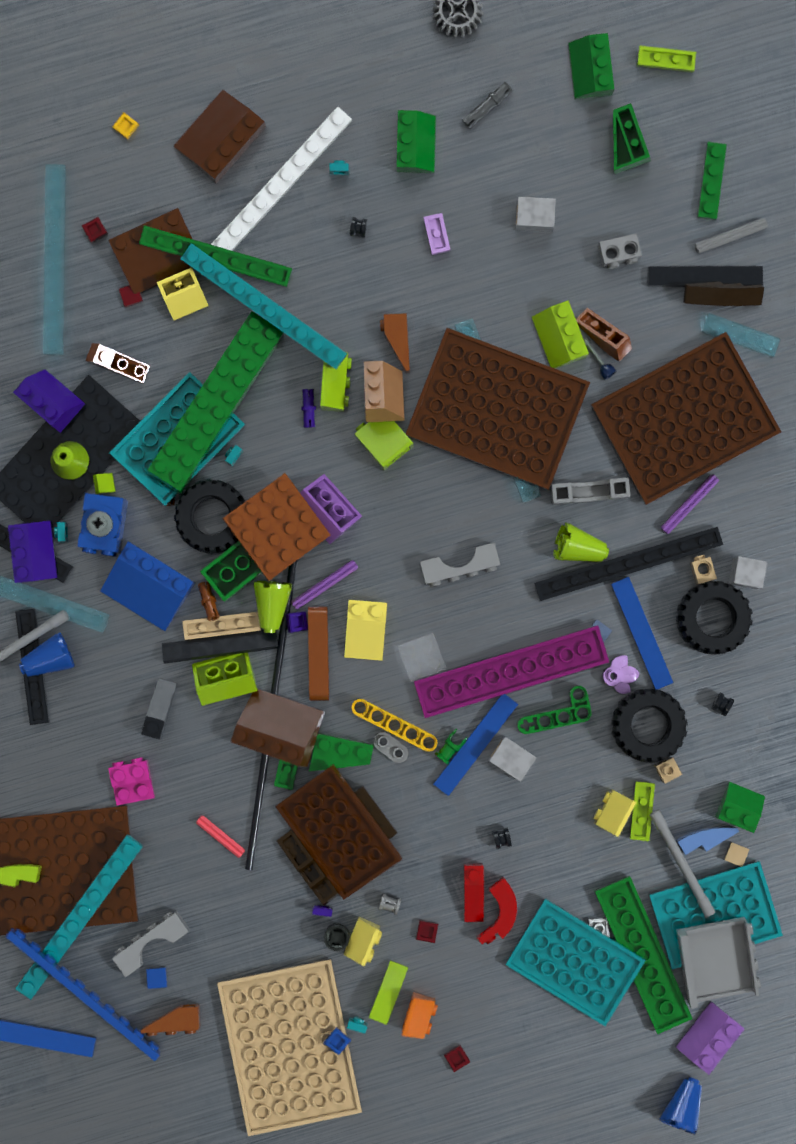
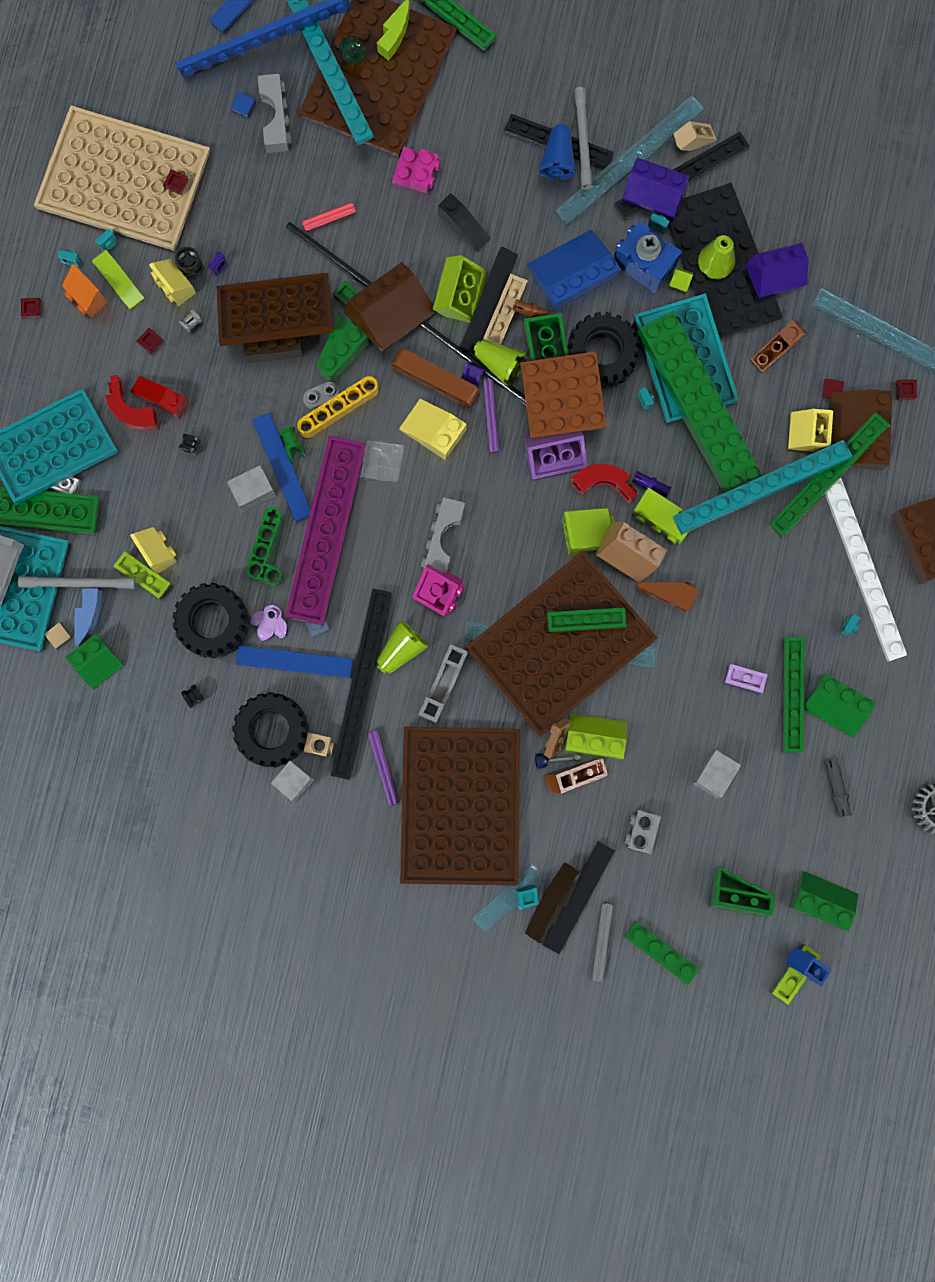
camera: 120 degrees right, 5 degrees down
dark orange slope [141,1004,201,1036] -> none
dark brown slope [277,830,339,906] -> none
blue tile [324,1027,351,1055] -> none
black wheel [350,217,367,238] -> none
tan brick [654,757,682,783] -> none
none -> teal plate [57,249,82,268]
none -> dark red tile [163,170,188,195]
none -> clear green head [339,36,365,65]
none -> dark pink plate [412,564,465,616]
none -> teal plate [516,884,539,910]
none -> medium nougat plate [544,718,571,759]
none -> green plate [547,608,626,633]
none -> red arch [570,464,638,504]
none -> green plate [783,637,805,753]
none -> blue slope [785,947,831,987]

